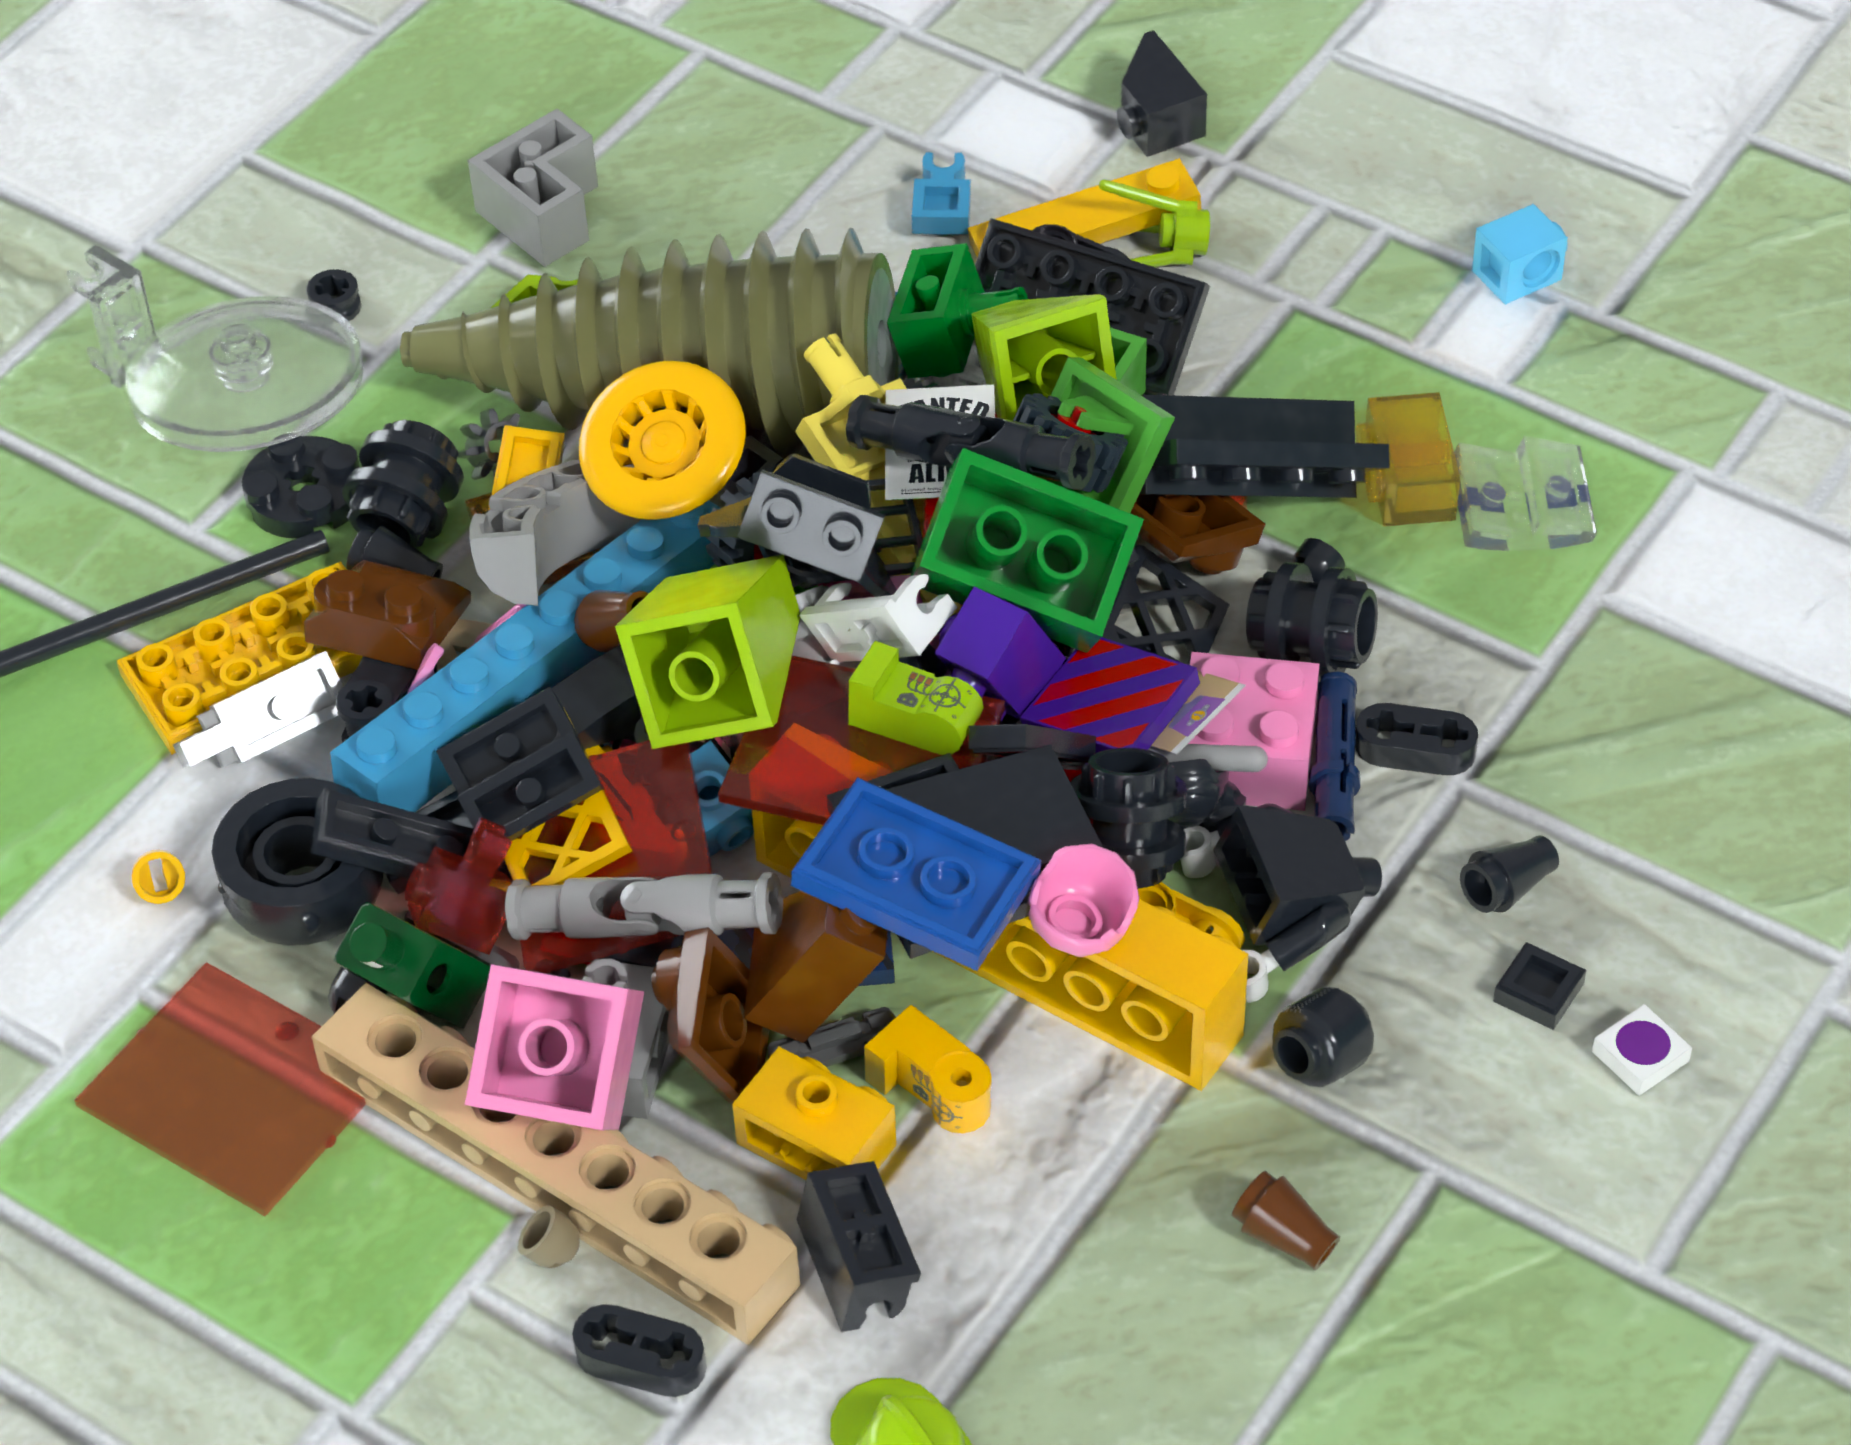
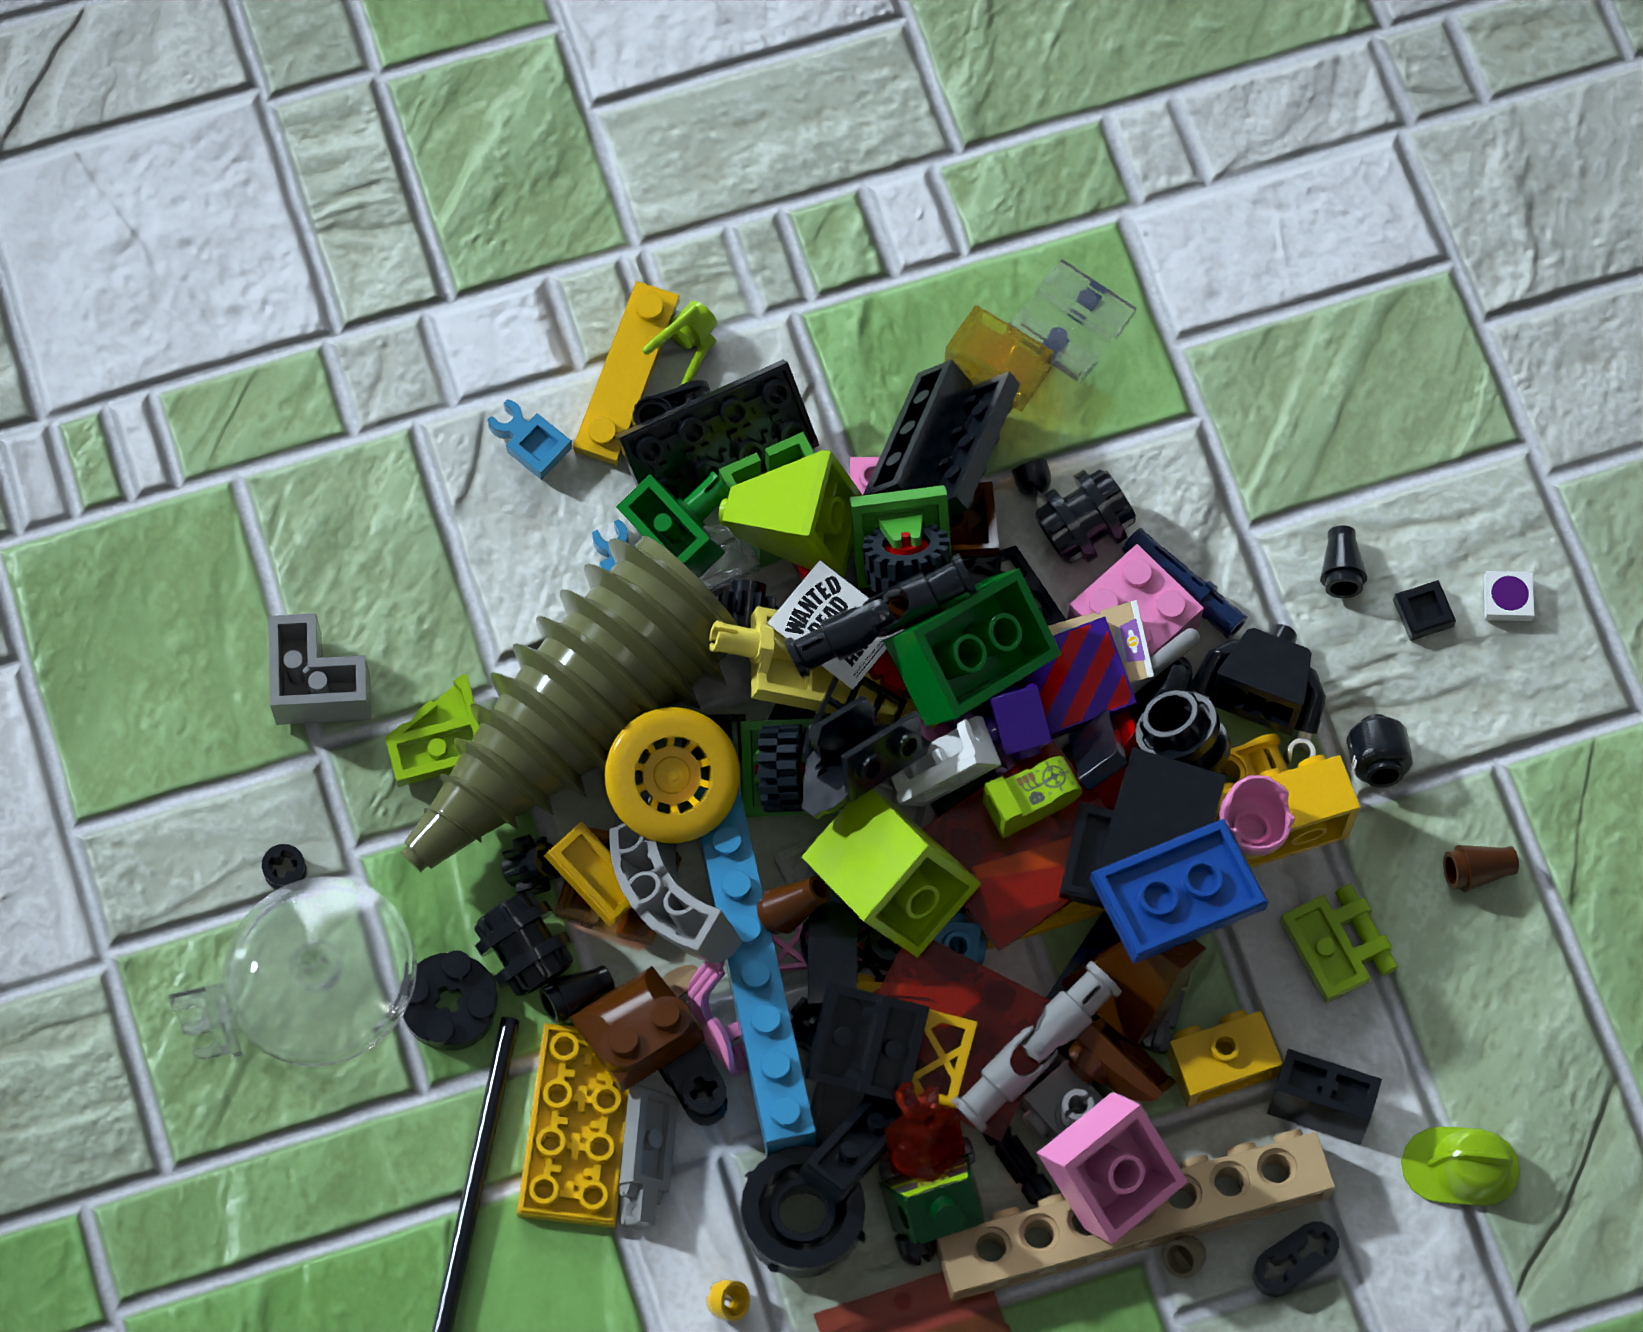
camera: 55 degrees left, 20 degrees up
yellow leg [864,1004,992,1134] -> none
black slope [1117,30,1207,157] -> none
black beam [1355,703,1478,775] -> none
medium azure brick [1472,204,1568,305] -> none
none -> lime plate [1280,883,1398,1003]

